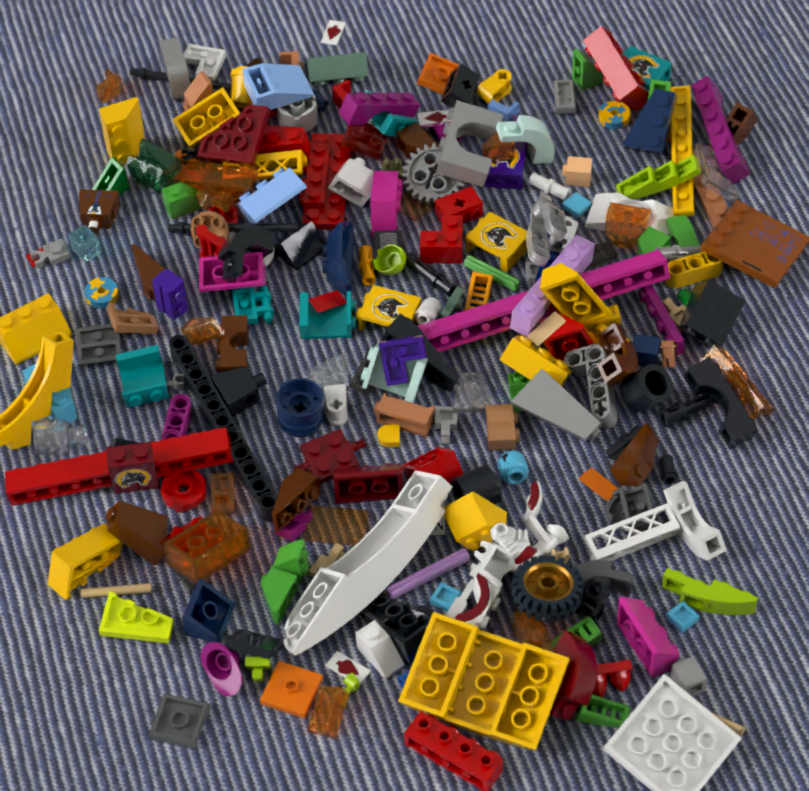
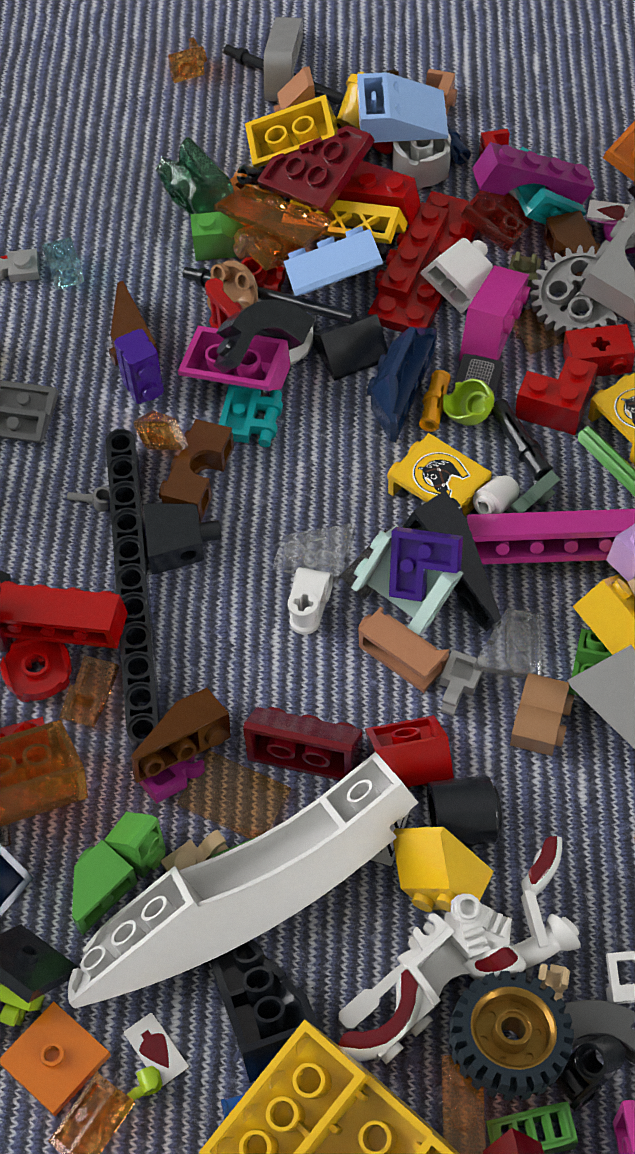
camera: 20 degrees right, 5 degrees up
reddish brown torso [79,189,121,235] -> none
piece [84,277,119,308] -> none
green slope [92,157,129,194] -> none
yellow slope [99,97,146,165] -> none
medium nougat wing [107,302,158,335] -> none
teal panel [115,345,169,408] -> none
magenta beam [162,394,193,440] -> none
white plate [184,44,226,81] -> none
dark blue wheel [277,378,323,437] -> none
dark red plate [293,429,366,484] -> none
teal panel [299,291,356,339] -> none
sand green slope [306,52,369,86] -> none
red sticker [308,290,347,313] -> none
white sticker [321,20,345,45] -> none
white slope [356,620,405,679] -> none
yellow tile [377,424,400,447] -> none
lavender axle [386,548,470,599] -> none
medium azure tile [430,582,462,612] -> none
light orange slope [464,272,493,311] -> none
medium azure head [497,451,529,484] -> none

